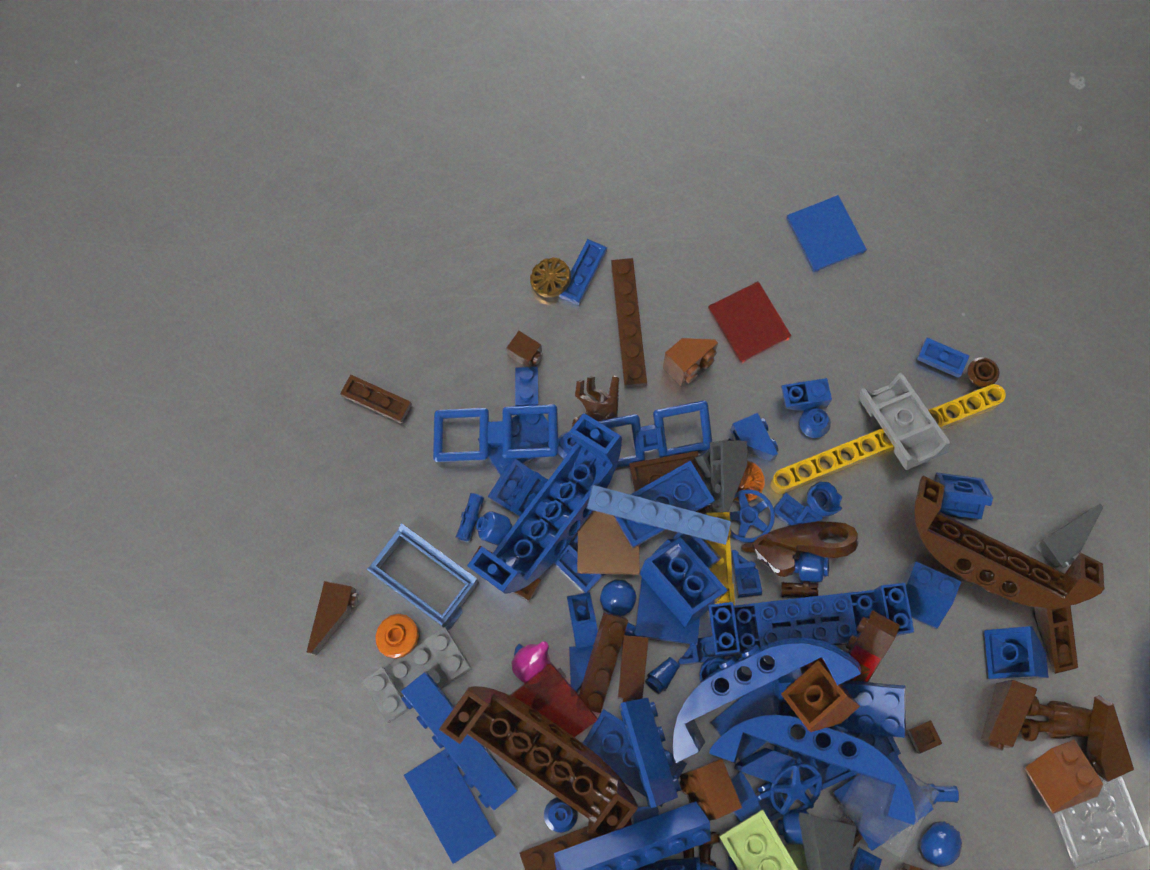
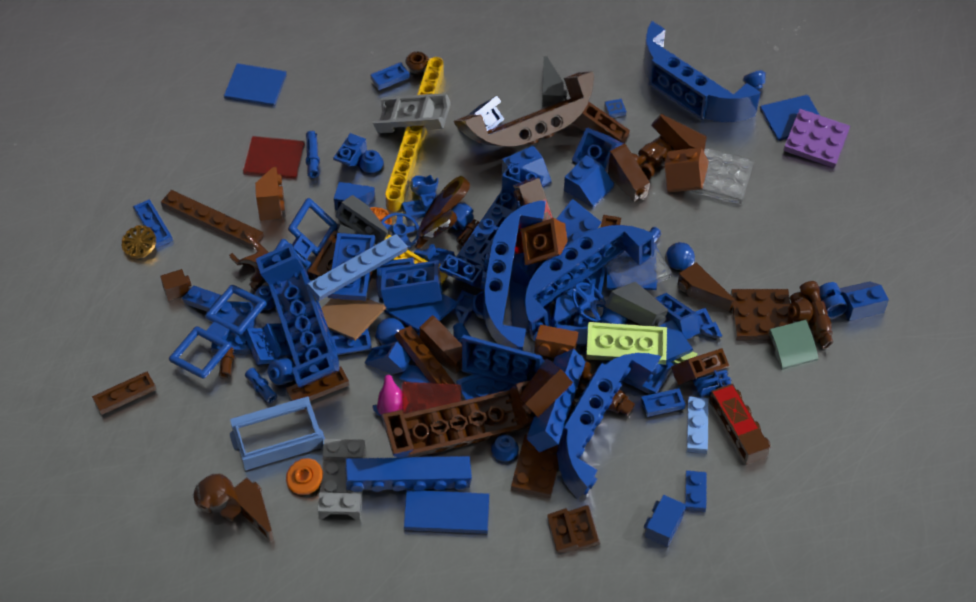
camera: 60 degrees left, 20 degrees down
none -> reddish brown piece [193,474,241,522]
none -> reddish brown pin [218,347,235,378]
none -> blue pin [305,131,320,178]
none -> reddish brown slope [519,359,573,417]
none -> blue slope [564,155,614,208]
none -> blue tile [604,99,626,118]

